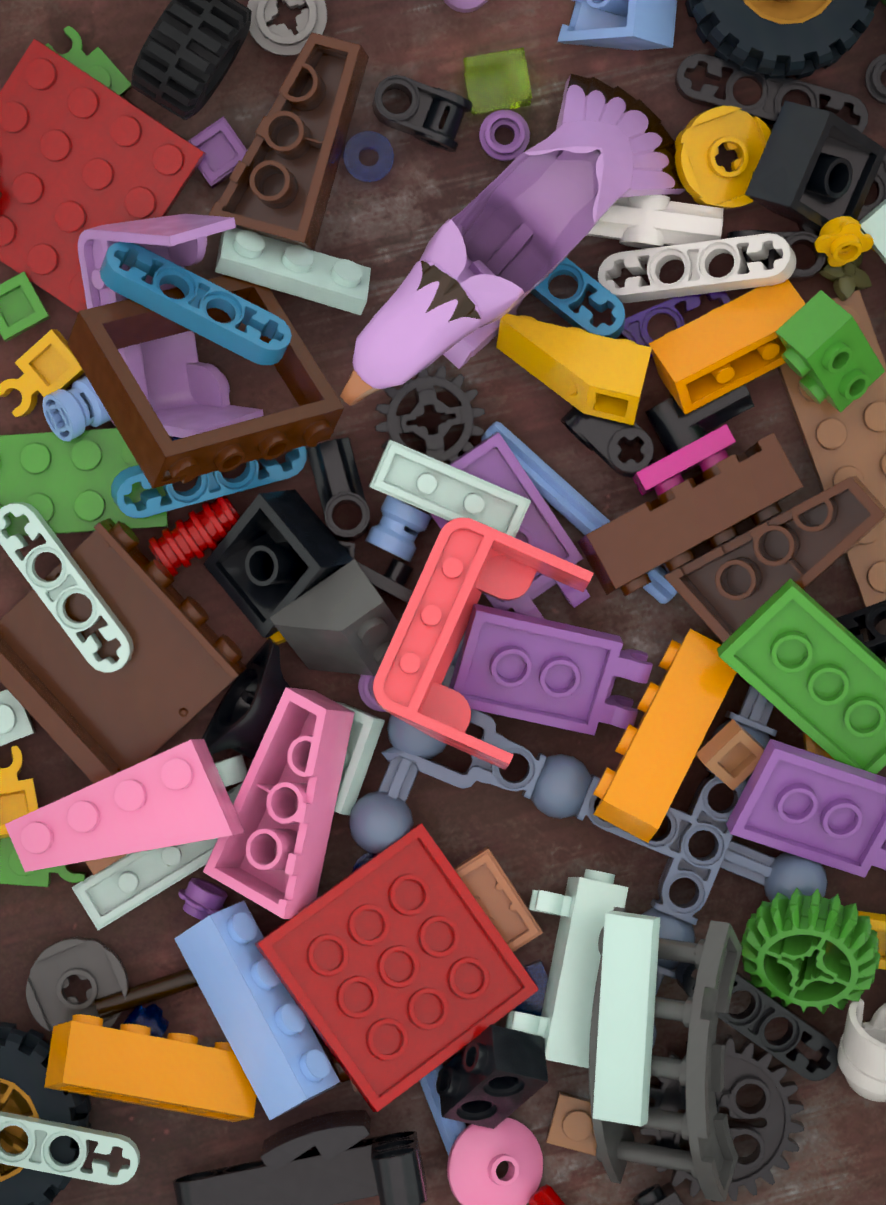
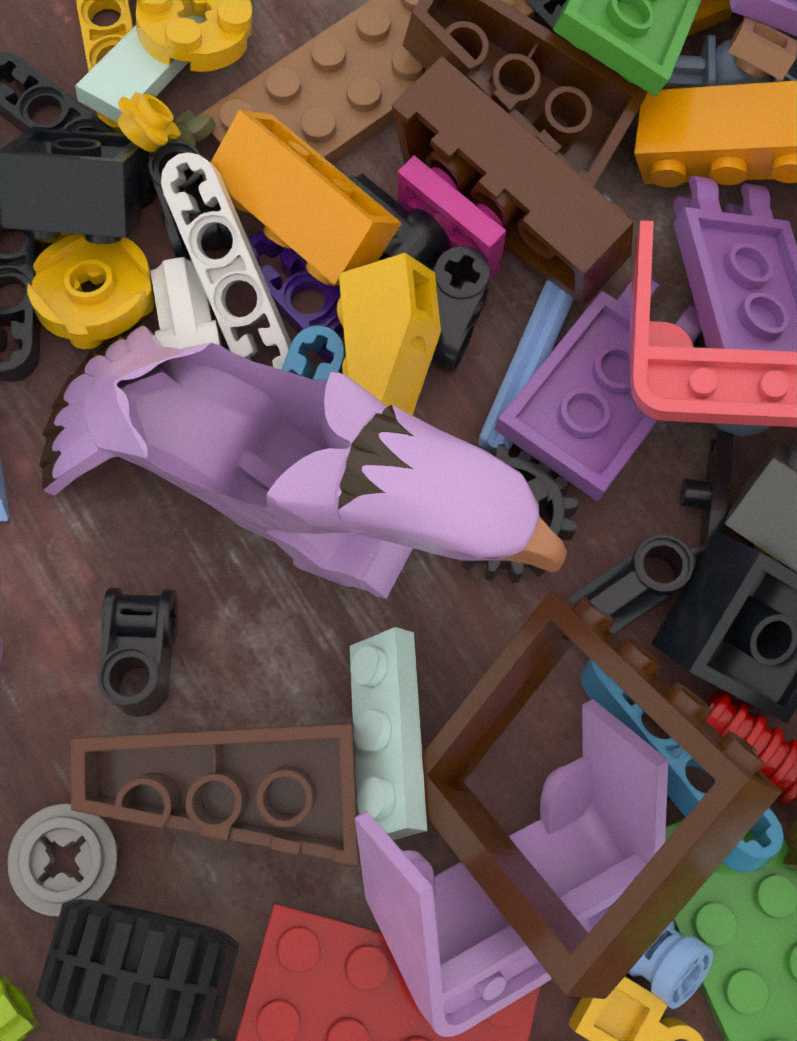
camera: 110 degrees left, 15 degrees down
dark azure beam [100,242,292,365] -> none
medium lavender tile [188,116,247,189] -> none
clear blue plate [343,131,394,183] -> none
light blue wheel [365,495,432,562] -> none
light aqua tile [369,439,531,538] -> none
clear neon green panel [462,47,532,115] -> none
medium lavender plate [479,110,530,161] -> none
bright green brick [776,290,885,413] -> none

